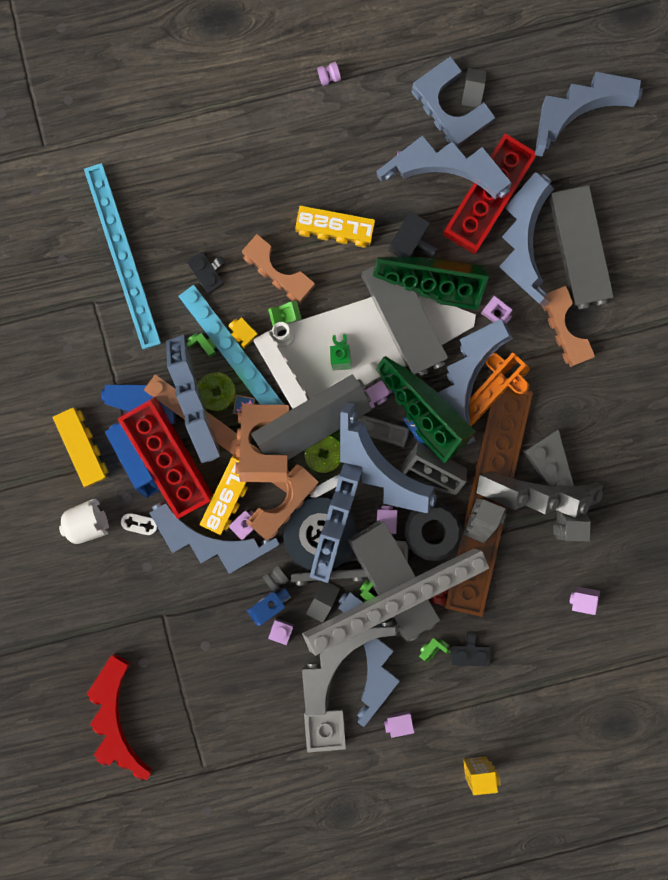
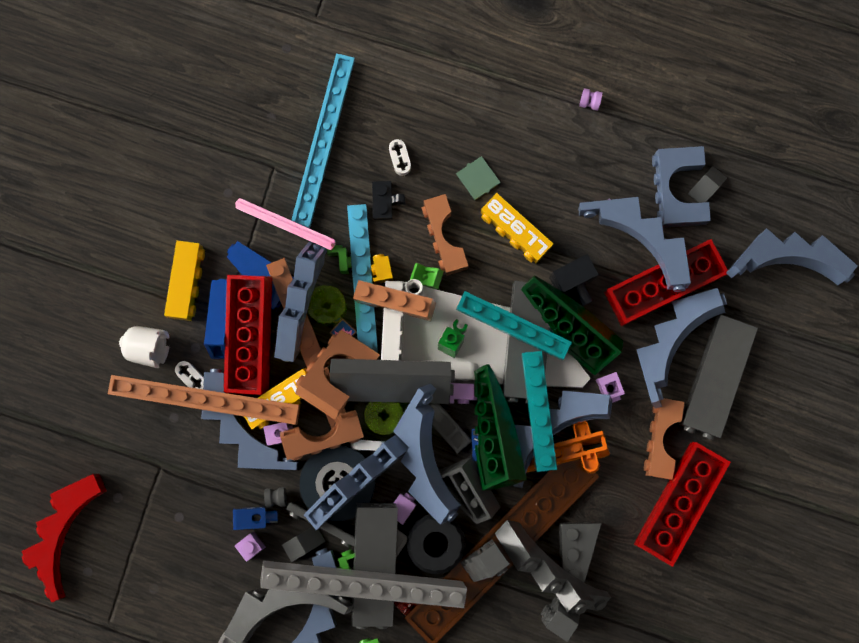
camera: 40 degrees right, 5 degrees down
none -> nougat plate [108,375,301,425]
none -> bright pink axle [235,198,335,250]
none -> nougat arch [353,280,436,321]
none -> white beam [389,139,411,176]
none -> sand green piece [456,156,500,200]
none -> teal plate [456,291,572,361]
none -> teal plate [522,351,557,472]
none -> red brick [634,442,731,567]

